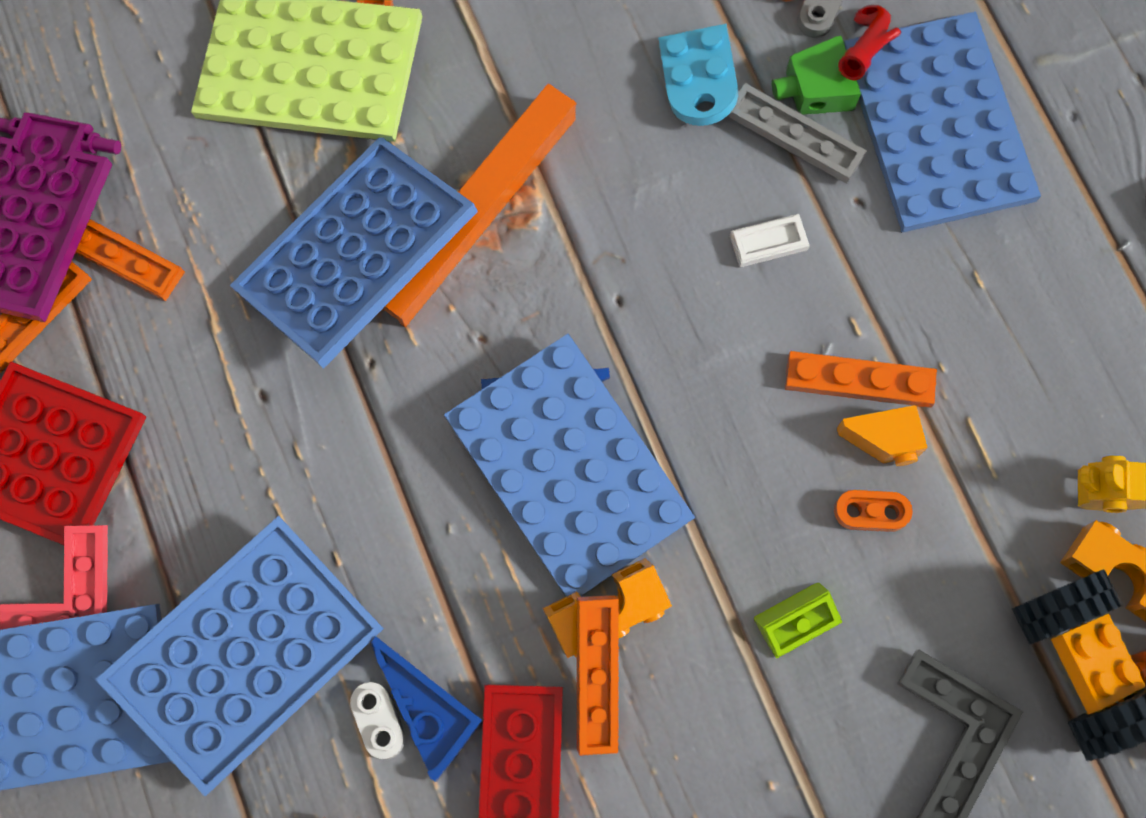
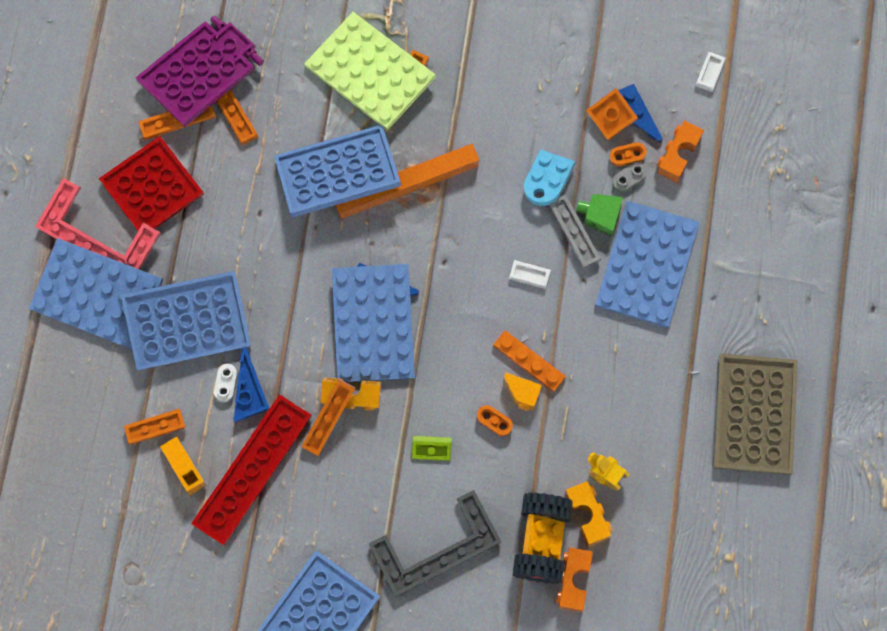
camera: 30 degrees right, 0 degrees up
red plant [838,5,901,80] -> none

